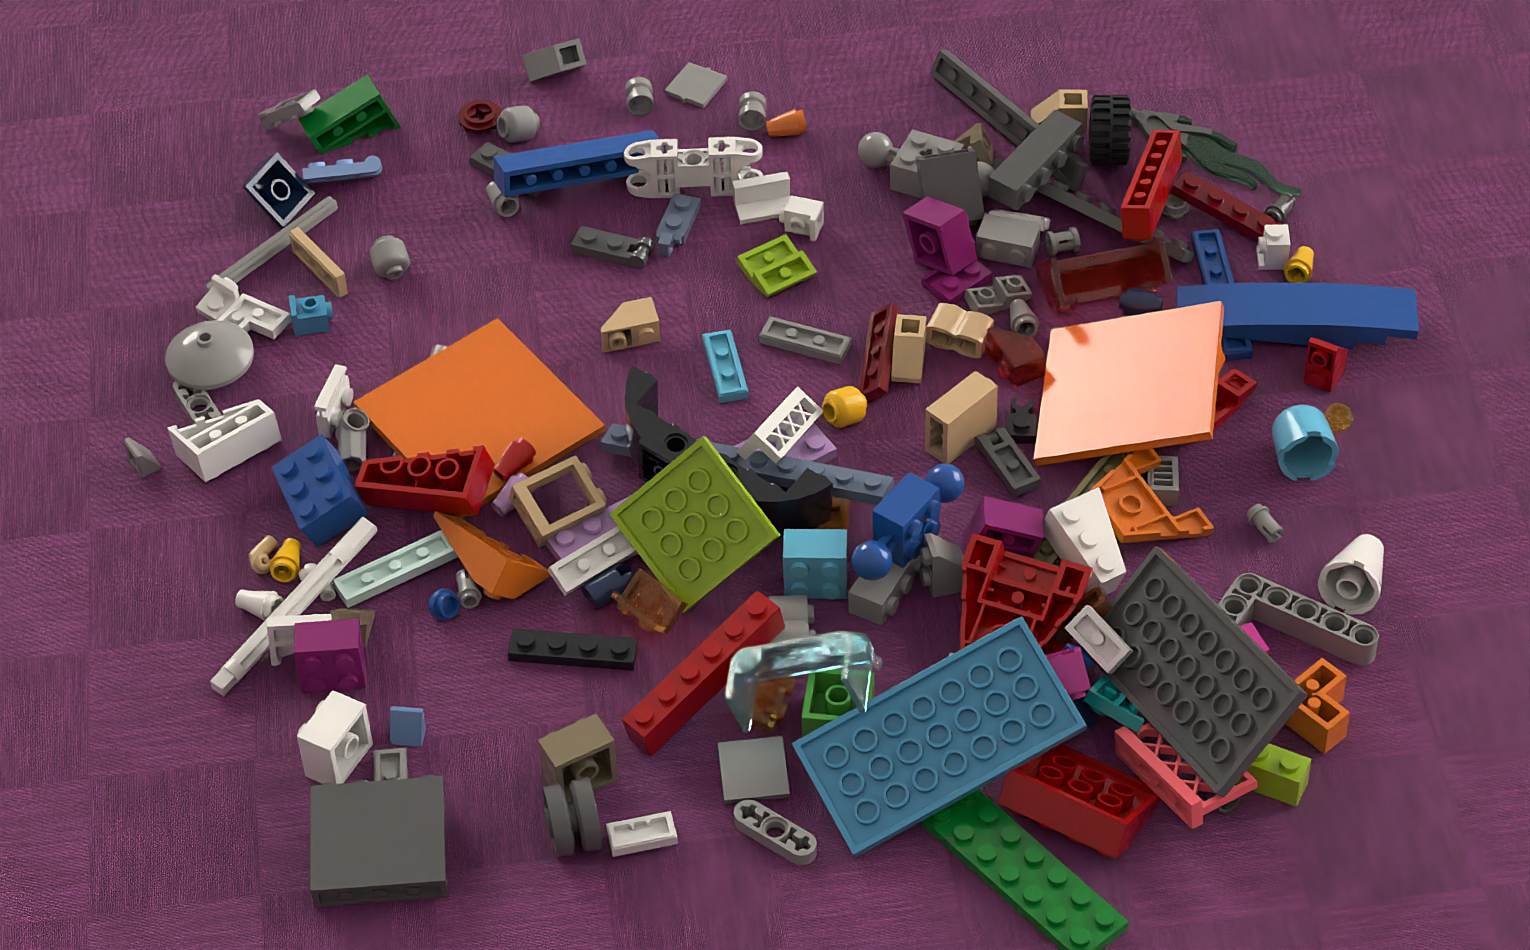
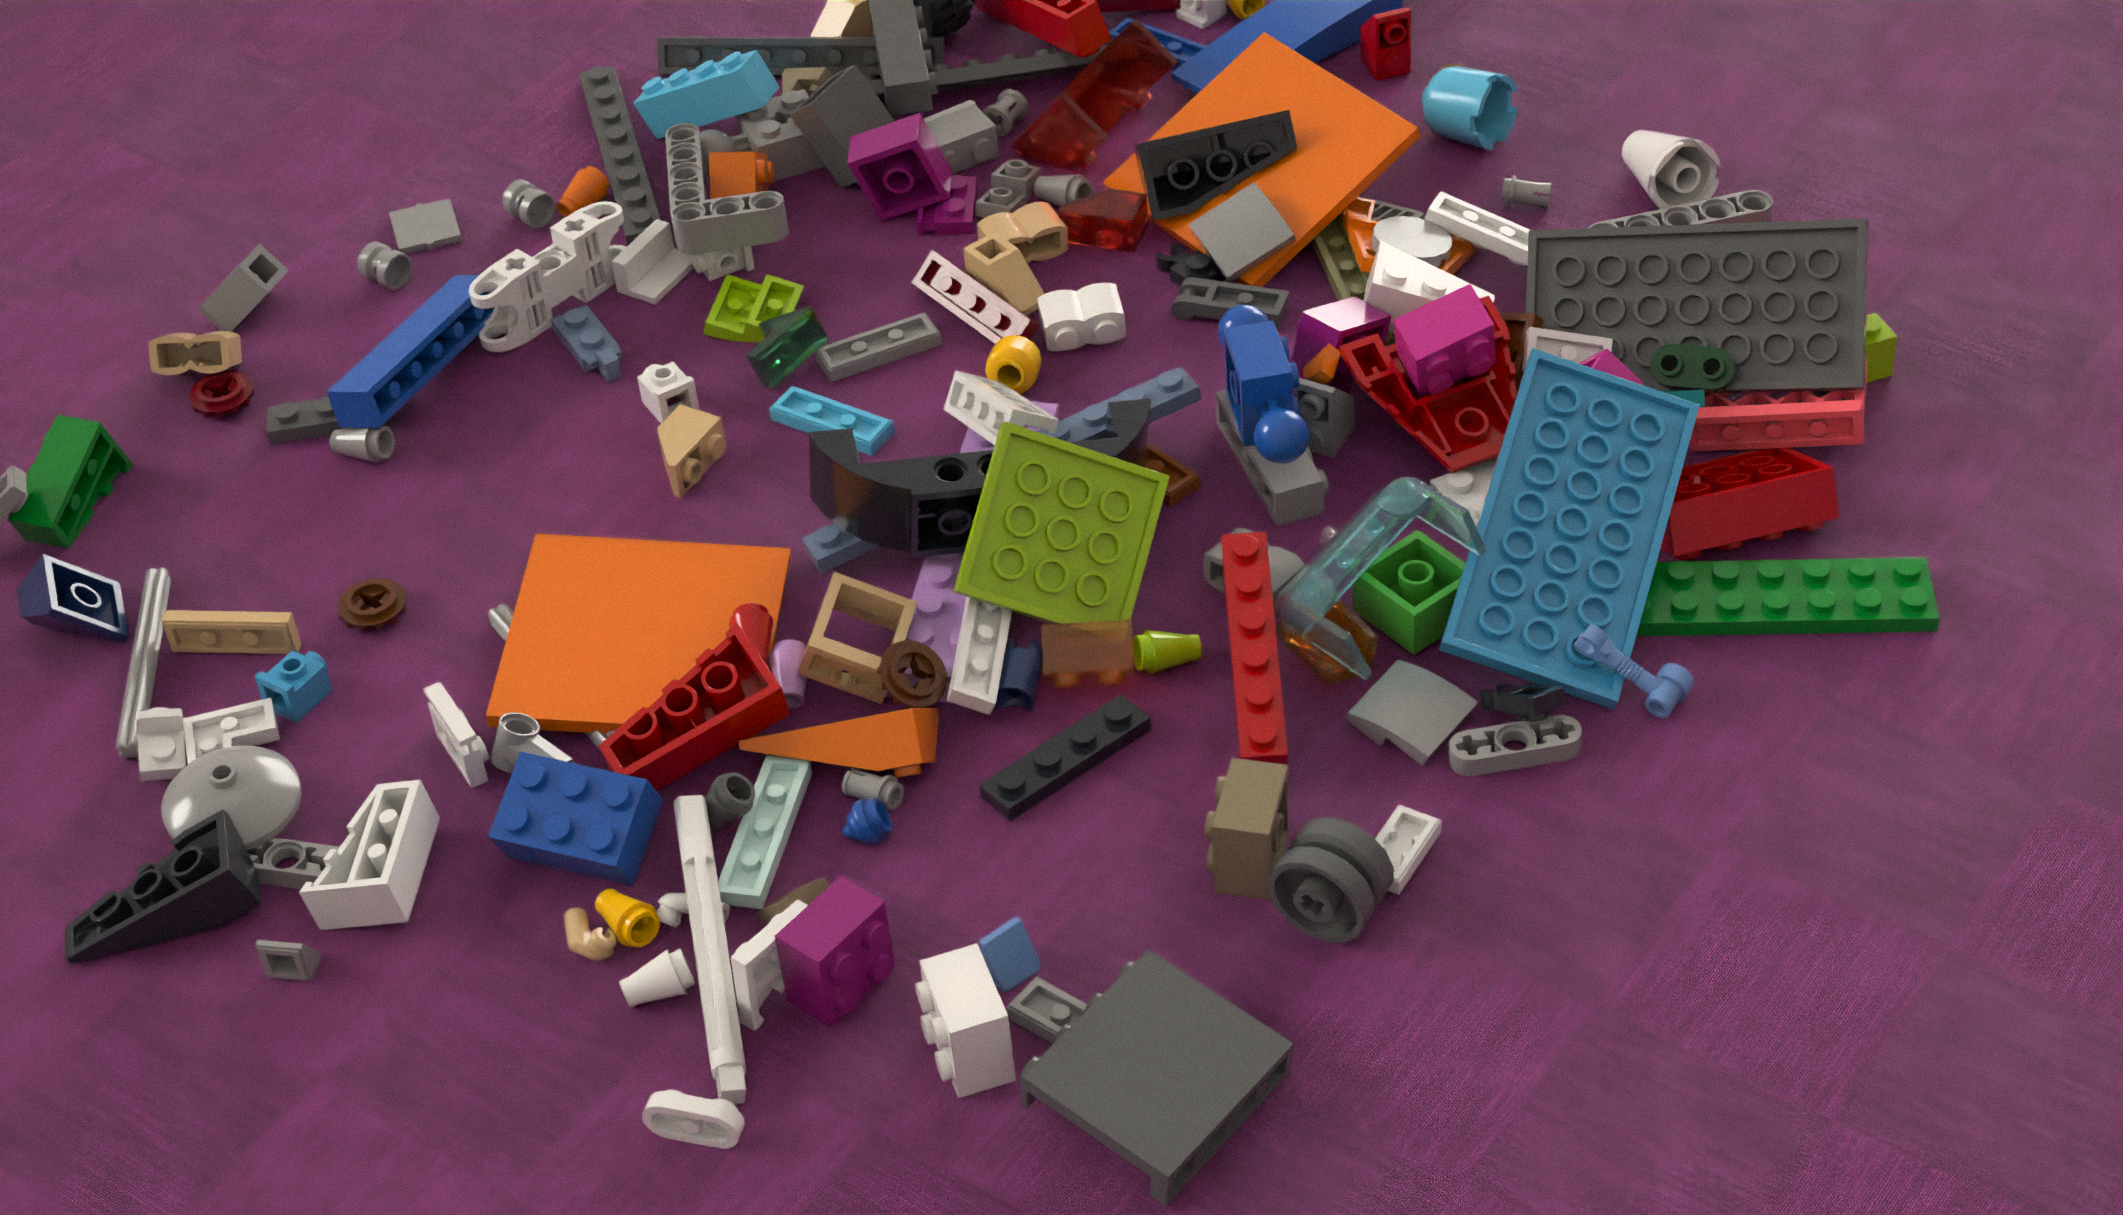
camera: 45 degrees left, 5 degrees down
light blue plate [302,155,382,184] -> none
light grey head [369,235,410,280] -> none
light grey head [497,105,540,143] -> none
dark grey plate [570,226,655,269] -> none
medium azure brick [783,529,848,600] -> none
tan brick [925,371,998,464] -> none
dark blue brick [1119,287,1164,317] -> none
none -> black wedge [64,809,261,965]
none -> tan brick [148,331,242,375]
none -> reddish brown gear [337,578,408,633]
none -> dark grey plate [579,66,661,246]
none -> medium azure brick [633,50,780,139]
none -> white brick [637,361,700,423]
none -> white plate [642,1090,745,1149]
none -> light grey beam [665,123,789,255]
none -> dark grey cone [705,772,755,835]
none -> orange brick [709,151,775,199]
none -> clear green slope [745,307,829,389]
none -> reddish brown gear [876,640,947,708]
none -> white brick [1037,283,1127,352]
none -> lime cone [1132,630,1202,674]
none -> black wedge [1133,110,1297,221]
none -> light grey slope [1188,182,1296,283]
none -> orange tile [1303,344,1340,385]
none -> tile [1371,216,1452,267]
none -> dark pink brick [1393,283,1496,398]
none -> white plate [1424,191,1530,266]
none -> black plate [1480,684,1566,721]
none -> medium blue brick [1573,624,1694,718]
none -> dark green plate [1650,344,1737,392]

